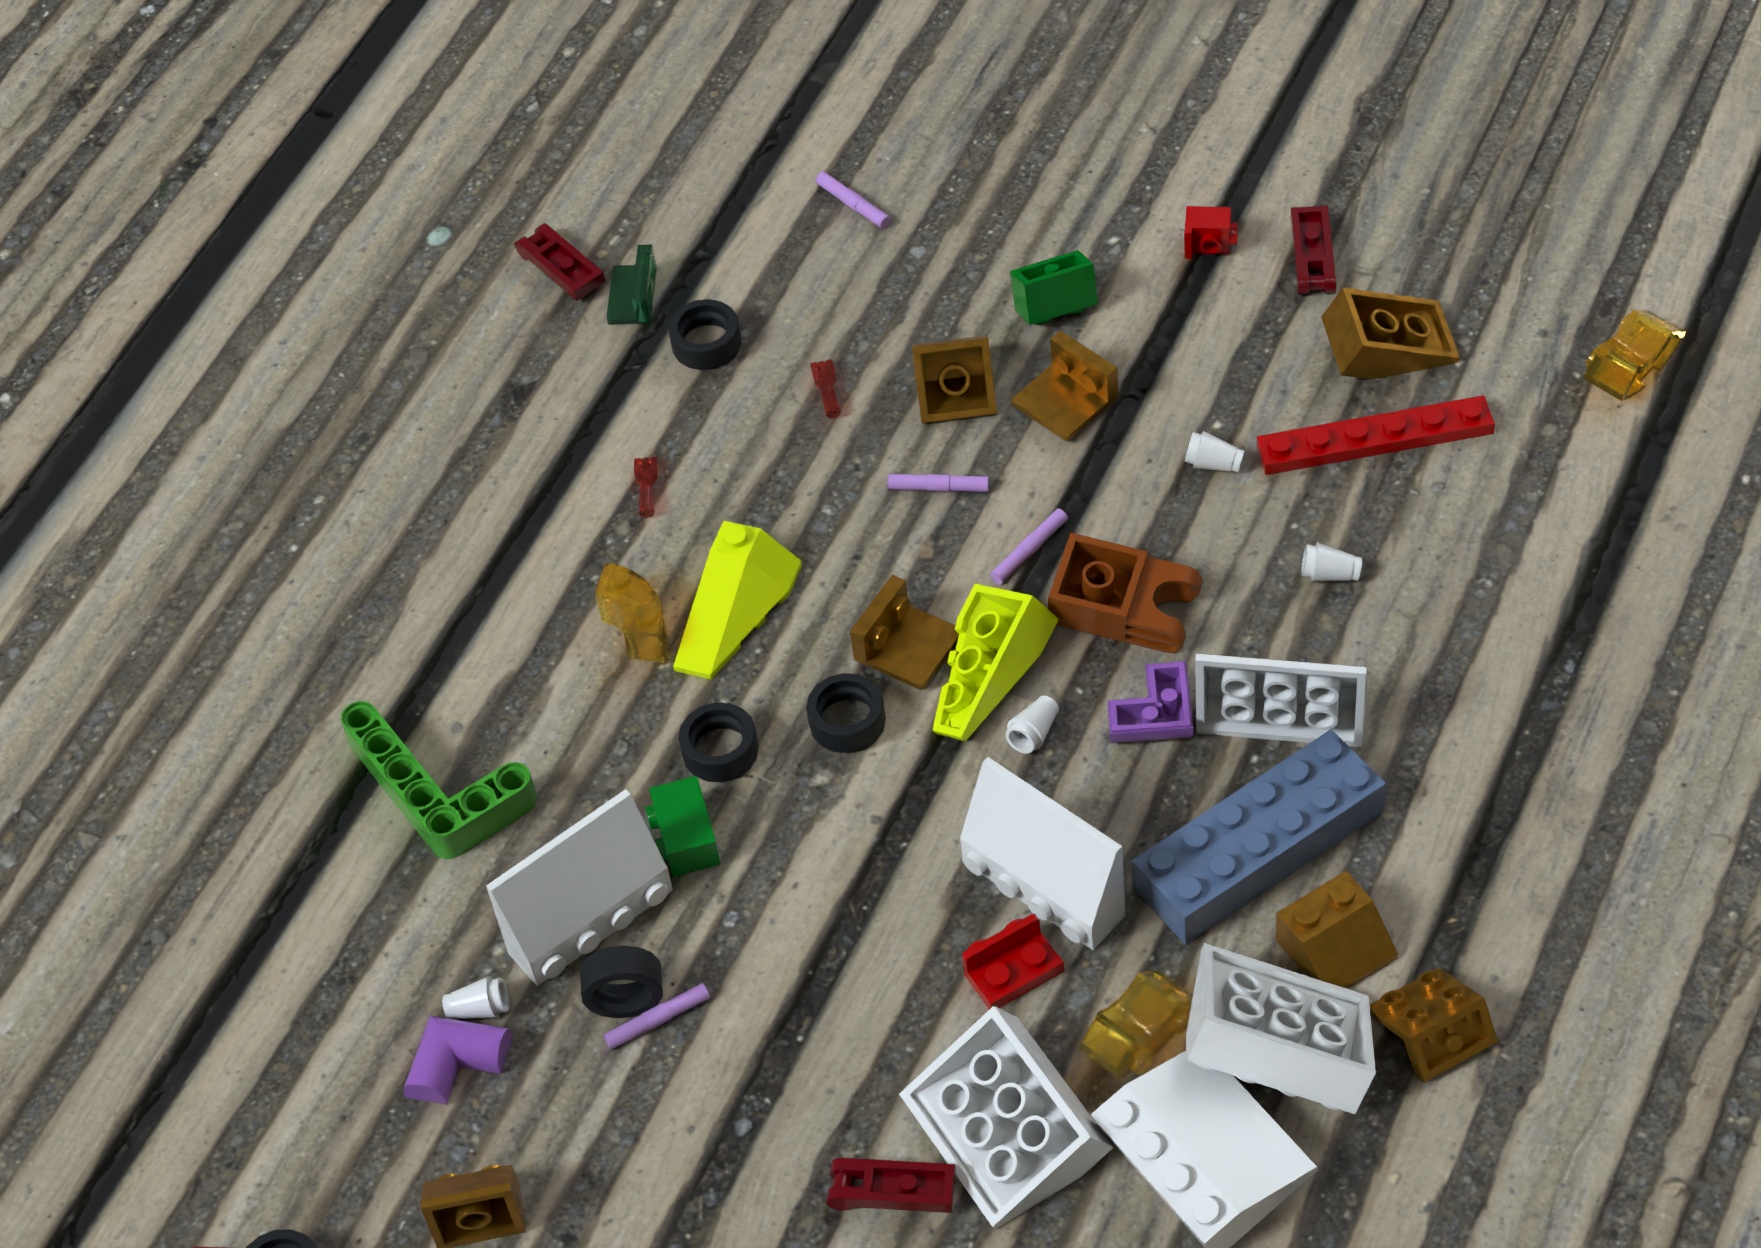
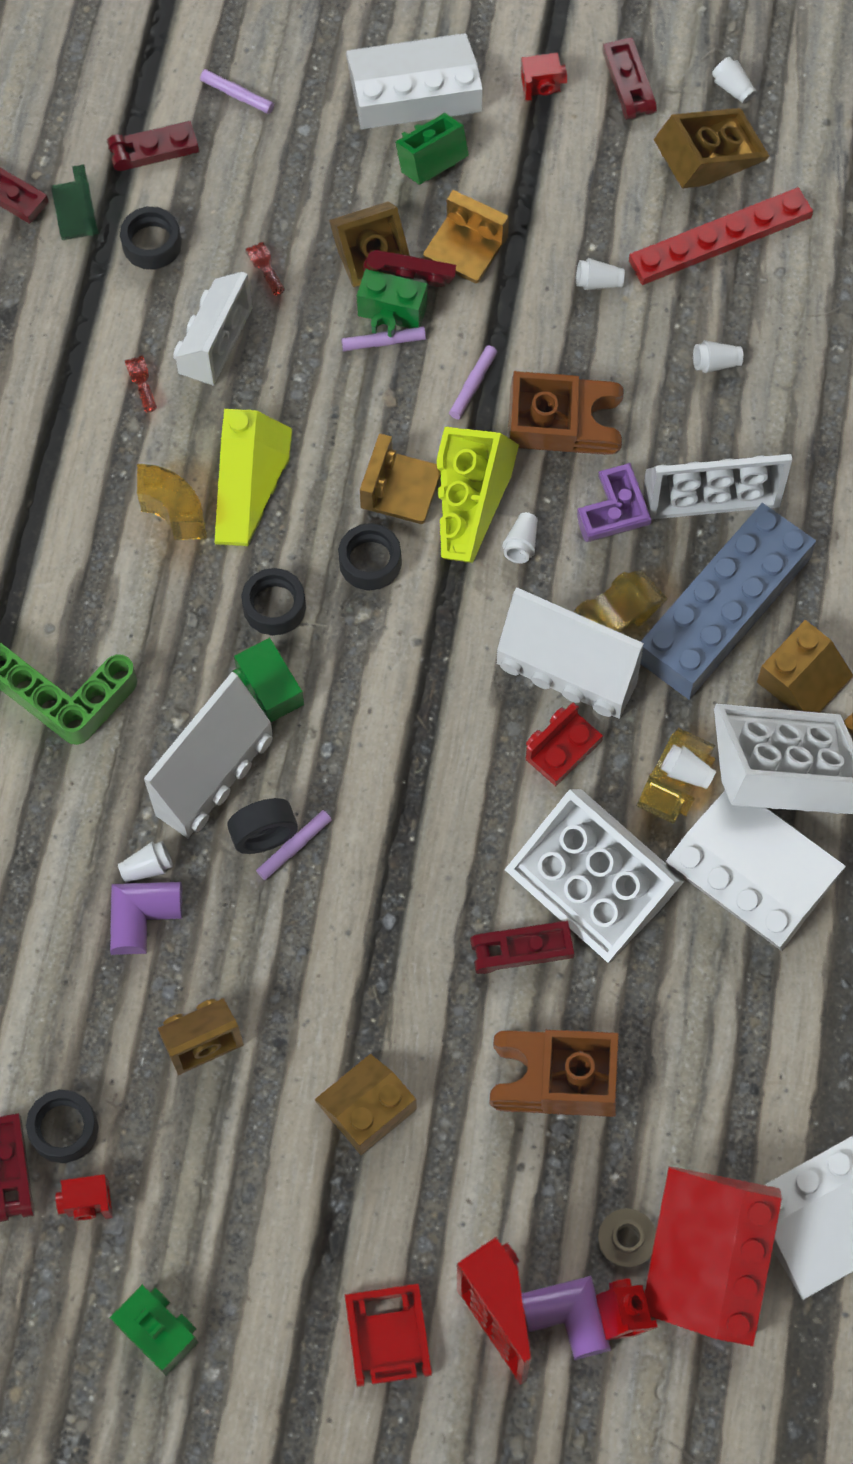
camera: 20 degrees left, 15 degrees up
none -> dark red plate [107,120,199,171]
none -> white slope [174,272,252,386]
none -> white slope [346,33,482,129]
none -> green brick [356,269,428,338]
none -> dark red plate [363,250,456,287]
none -> clear yellow brick [574,570,667,633]
none -> white cone [661,745,716,789]
none -> white cone [712,57,756,104]

